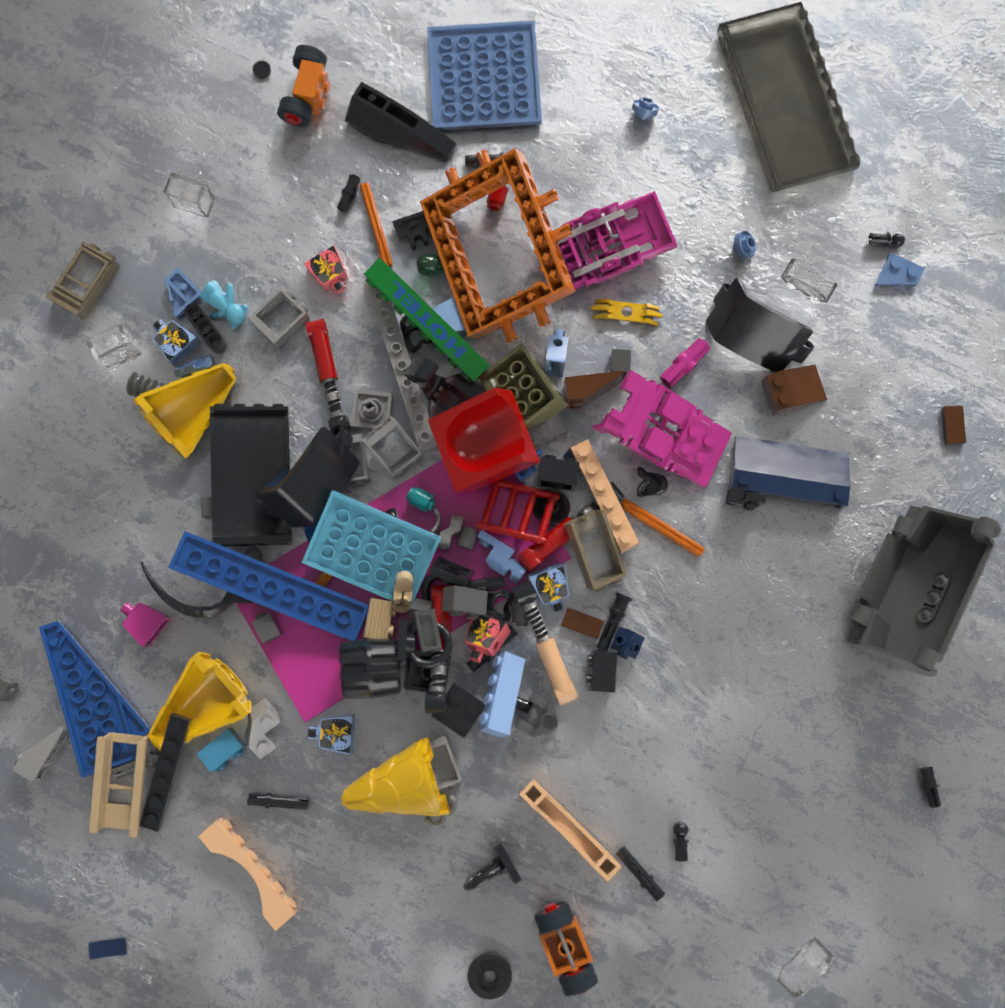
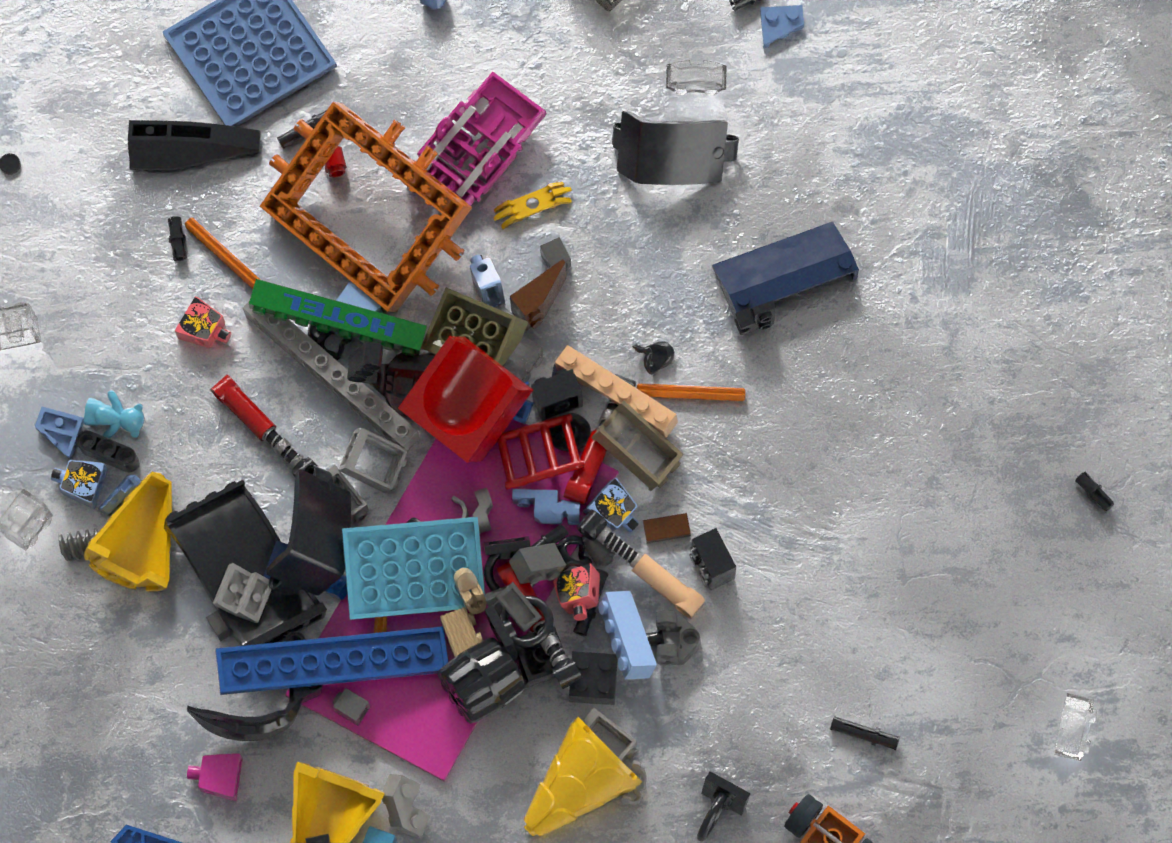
camera: 30 degrees left, 10 degrees down
light grey window [248,288,310,349] -> none
brick [277,45,331,127] -> none
torso [308,715,355,754] -> none
light grey plate [350,389,393,430] -> none
black plate [392,211,430,251] -> none
teal brick [406,487,436,513] -> none
clear green animal [417,254,444,276] -> none
dark grey beam [456,526,479,551] -> none
light nougat arch [519,778,622,882] -> none
dark pink piece [593,370,732,487] -> none
black pin [596,592,632,651] -> none
dark blue brick [610,626,645,660] -> none
dark pink piece [660,338,711,389] -> none
black pin [673,821,689,862] -> none
medium blue plate [733,231,756,259] -> none
reddish brown slope [761,365,827,416] -> none
dark grey cylinder [847,505,1001,677] -> none
reddish brown tile [942,406,967,445] -> none
none -> light grey slope [213,563,272,623]

